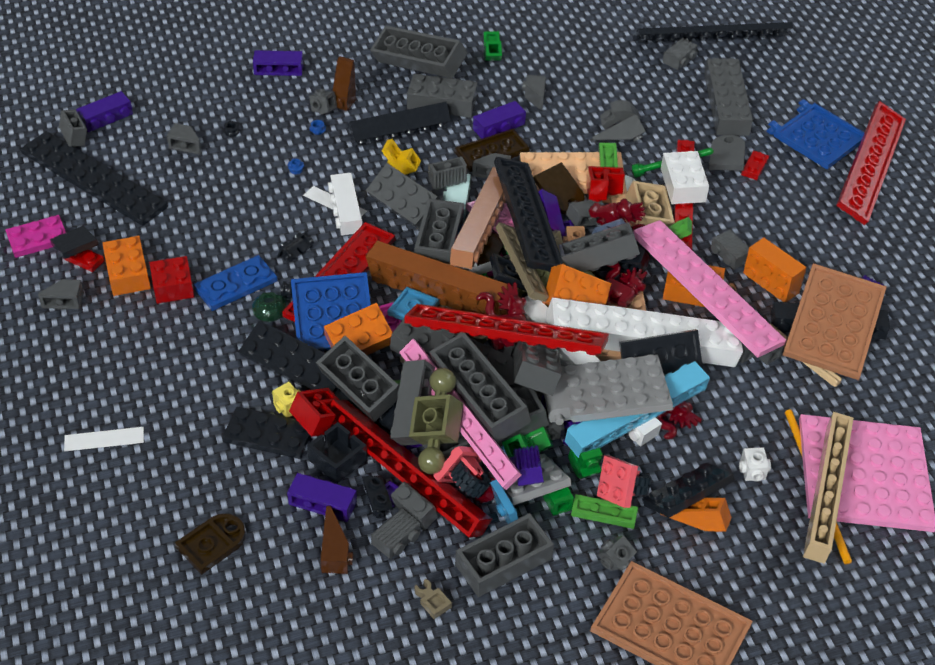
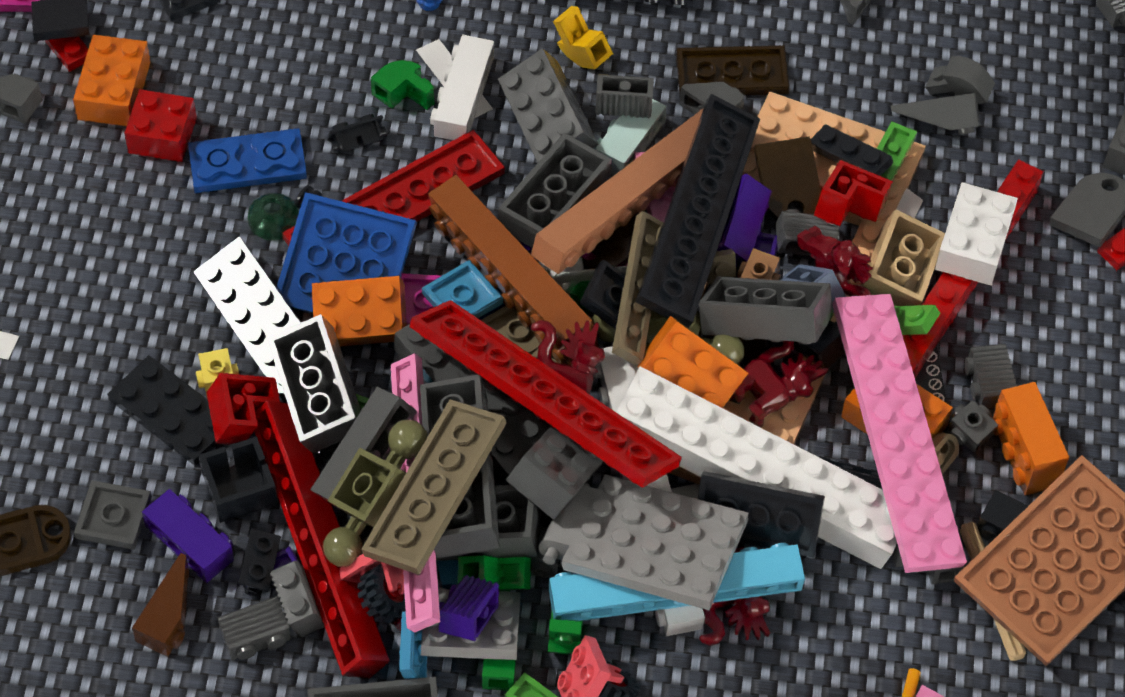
camera: 25 degrees right, 10 degrees up
dark purple brick [473,101,526,139] -> none
green piece [632,148,714,178] -> none
none -> dark grey plate [74,480,152,550]
none -> dark tan plate [361,399,507,575]
none -> green brick [371,60,435,110]
none -> black plate [811,124,893,176]
none -> dark grey brick [948,400,998,453]

